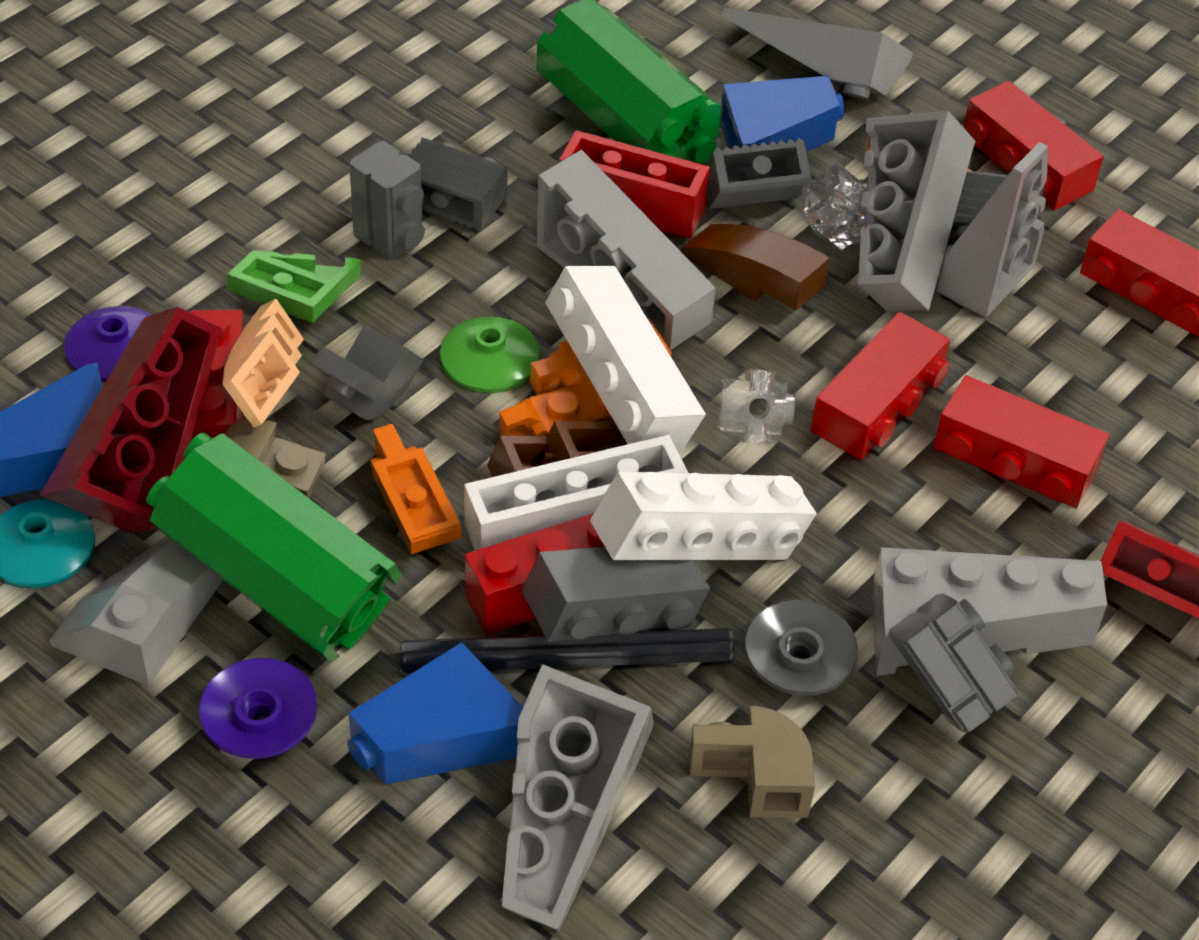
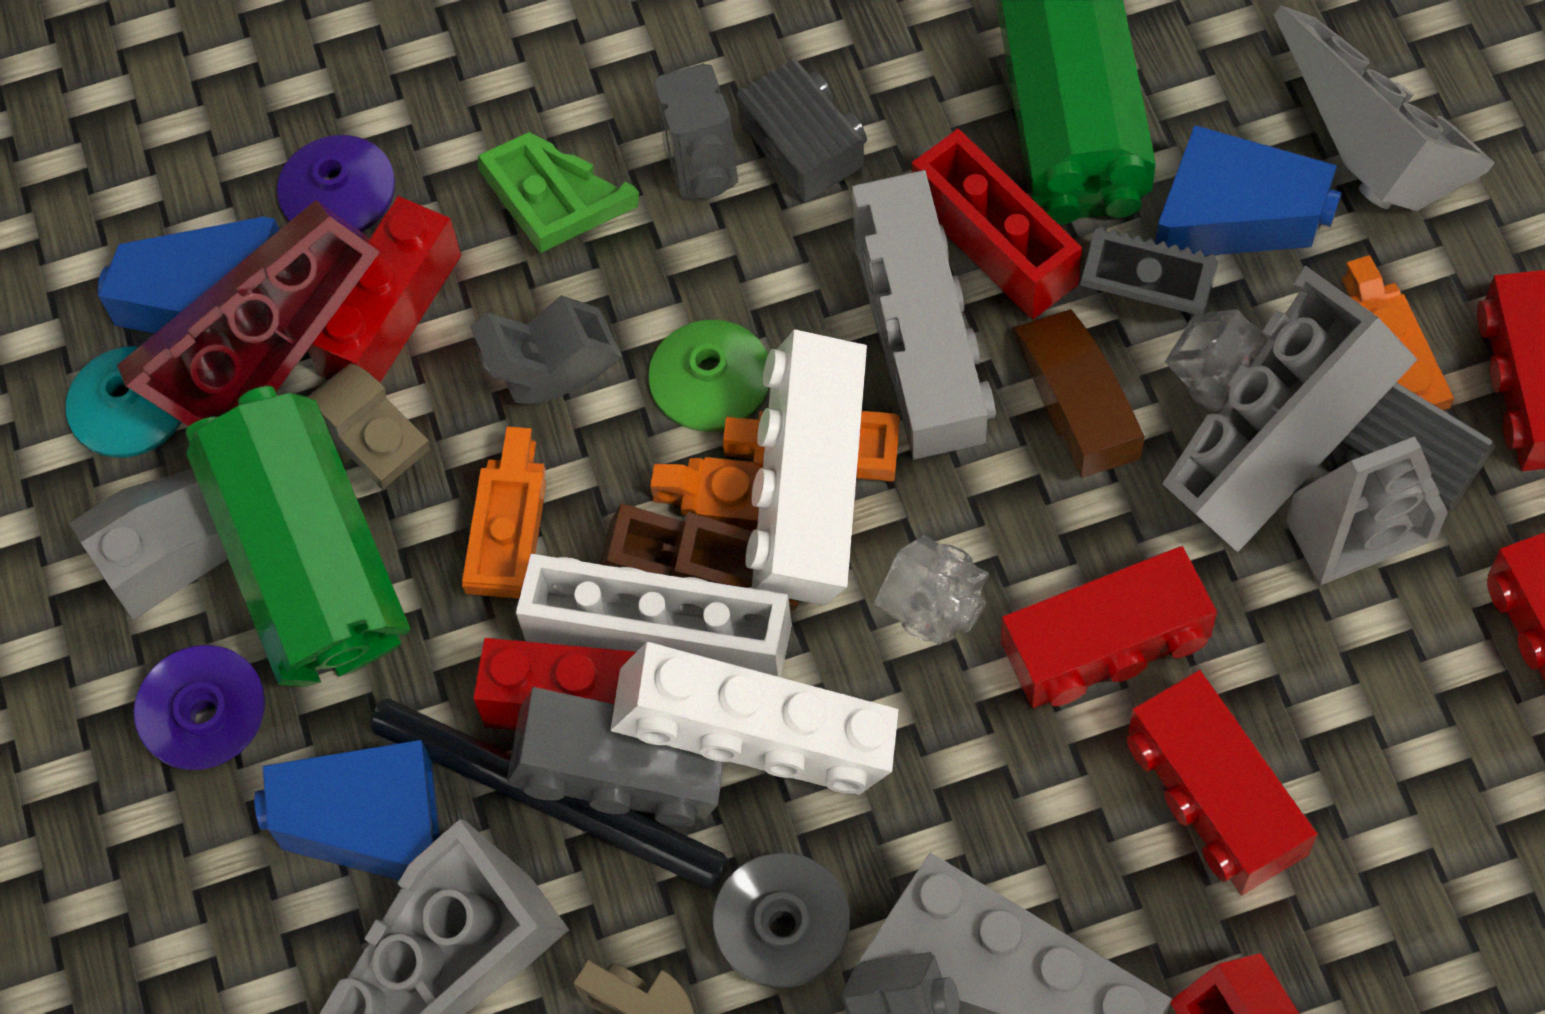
camera: 40 degrees right, 15 degrees up
light nougat slope [223,299,304,428] -> none

